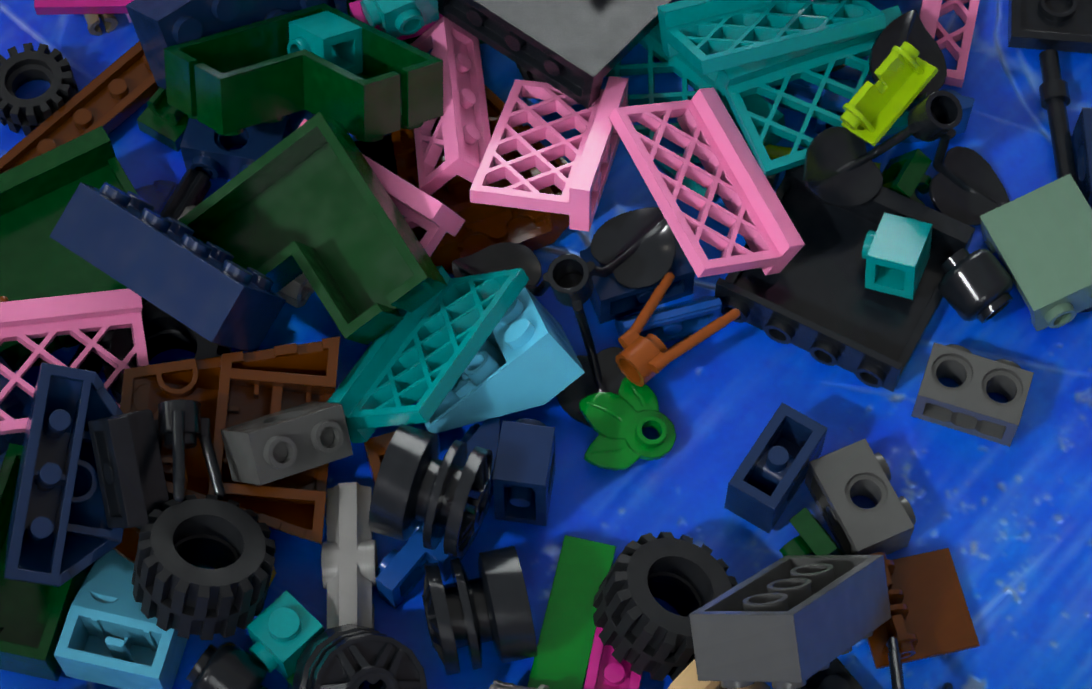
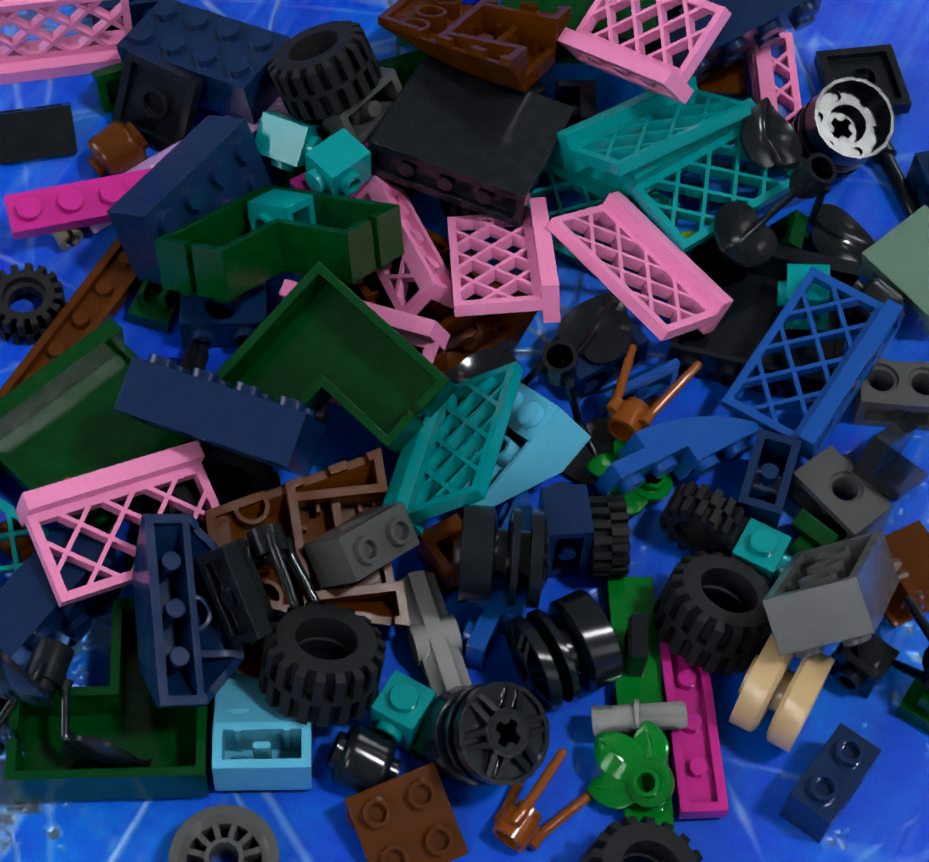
camera: 20 degrees left, 5 degrees down
lime hinge [840,41,939,147] -> none
none -> black tyre [587,495,631,578]
none -> blue slope [594,416,761,496]
none -> black tile [624,614,648,677]
none -> black tyre [659,482,748,557]
none -> blue fence [721,266,904,460]
none -> teal brick [731,518,792,587]
none -> black wheel [791,76,895,179]
none -> black panel [852,417,928,501]

